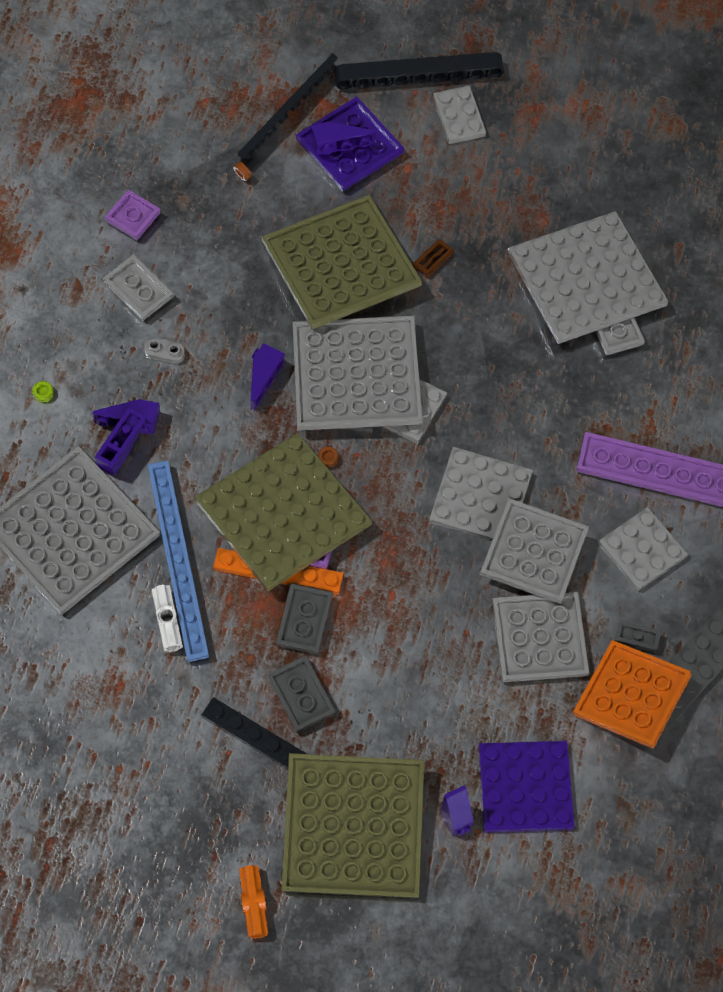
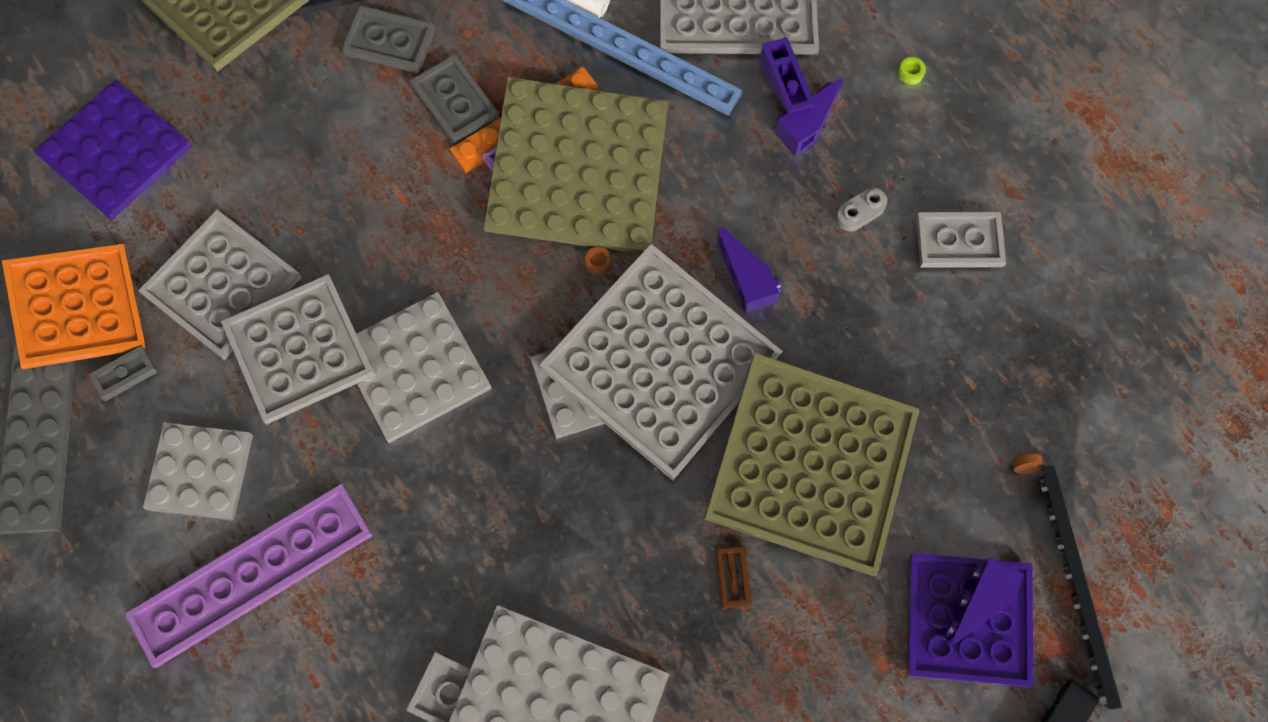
camera: 135 degrees right, 5 degrees up
medium lavender plate [104,189,161,240] -> none
dark purple slope [440,785,474,836] -> none

